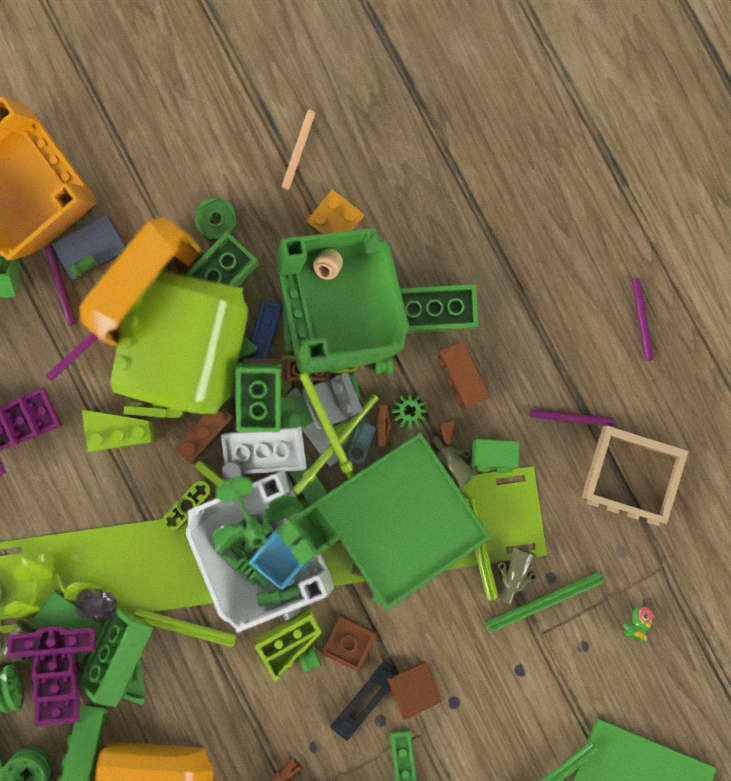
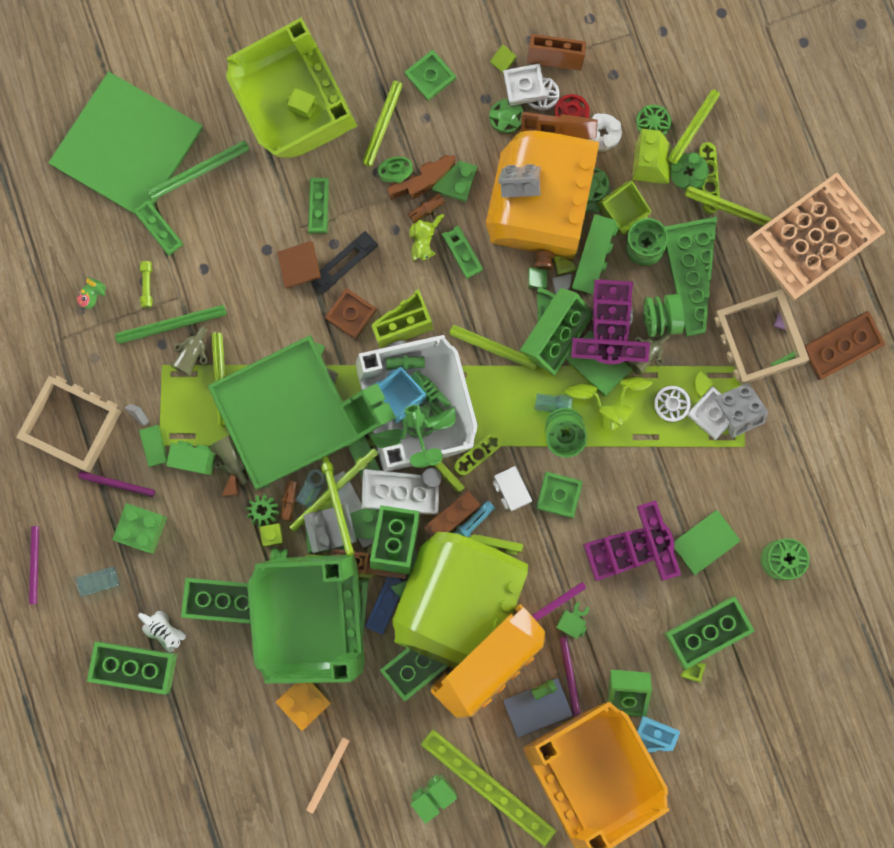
camera: 170 degrees left, 5 degrees down
wheel [75,589,117,620] -> none
lime wedge [82,410,156,452] -> none
bright green plate [195,198,237,241] -> none
bright green wheel [298,646,322,673] -> none
light nougat head [313,248,343,280] -> none
dark orange brick [437,341,490,409] -> none
none -> clear light blue tile [76,566,120,597]
none -> bright green brick [87,641,177,695]
none -> bright green brick [112,503,167,554]
none -> light grey tile [125,404,149,426]
none -> bright green tile [133,200,183,256]
none -> white animal [138,611,186,653]
none -> bright green tile [139,425,168,467]
none -> lime bar [140,261,153,308]
none -> lime brick [260,523,285,547]
none -> lime animal [409,214,445,261]
none -> bright green piece [410,774,457,824]
none -> lime tile [420,729,557,847]
none -> bright green plate [441,226,483,280]
none -> medium azure pin [454,500,495,538]
none -> white brick [492,466,532,512]
none -> bright green slope [528,268,547,289]
none -> clear light blue piece [534,393,574,413]
none -> dark orange wheel [535,251,554,270]
none -> bright green tile [536,472,583,519]
none -> bright green wheel [545,408,587,458]
none -> light grey tile [552,274,571,294]
none -> lime tile [553,256,577,276]
none -> bright green brick [555,602,589,639]

